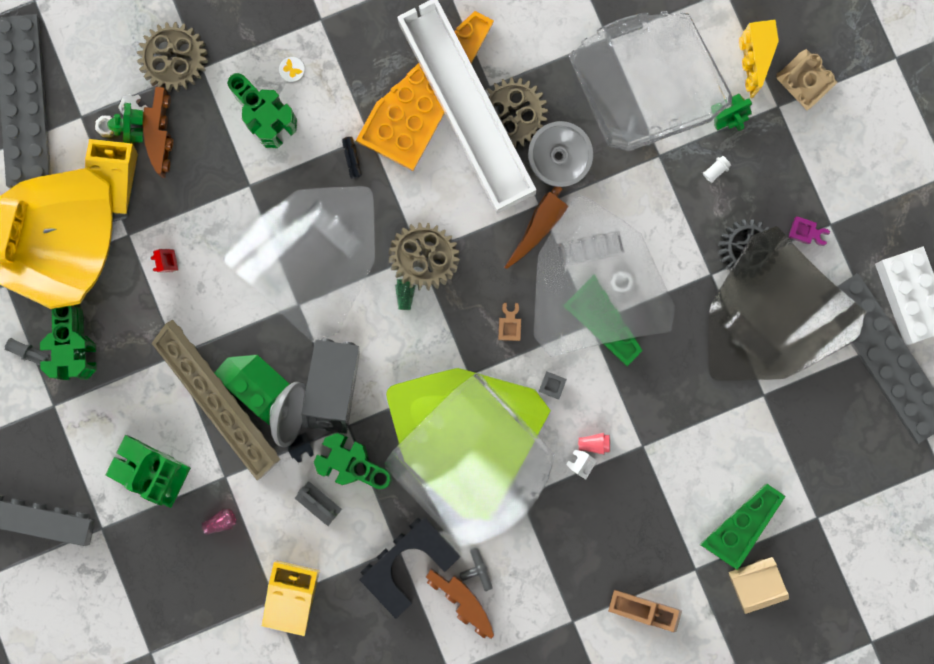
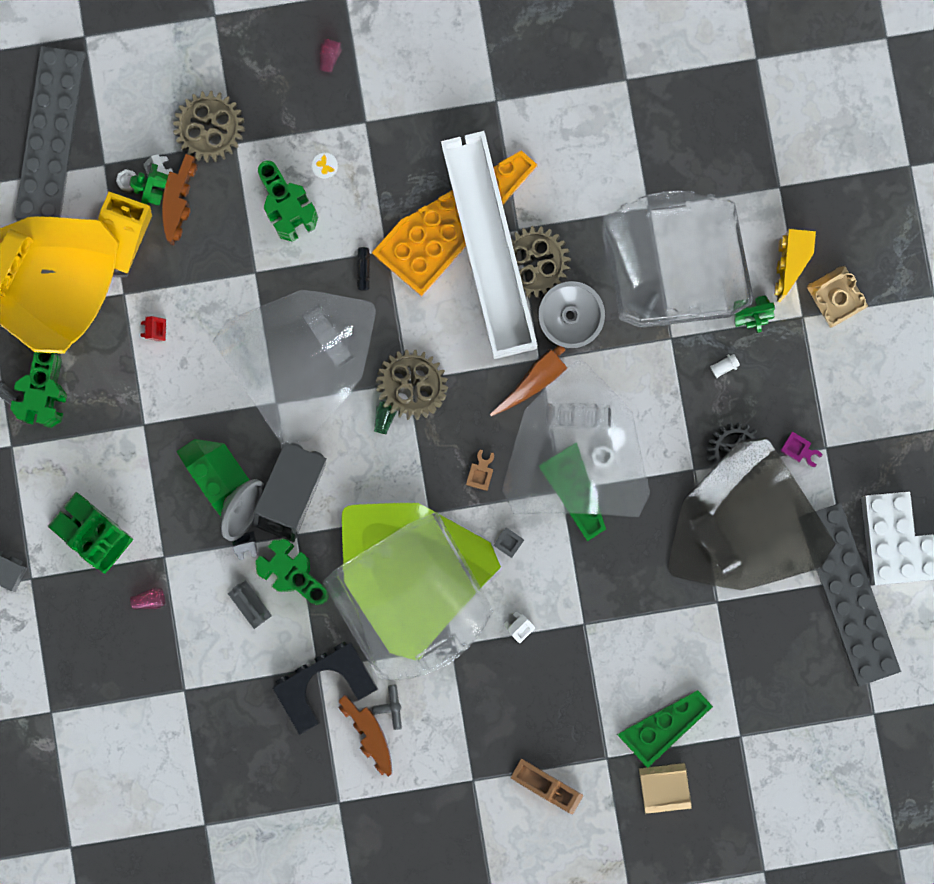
camera: 15 degrees right, 0 degrees up
dark tan plate [152,320,281,481] -> none
yellow slope [261,560,320,636] -> none
coral cone [578,433,610,455] -> none

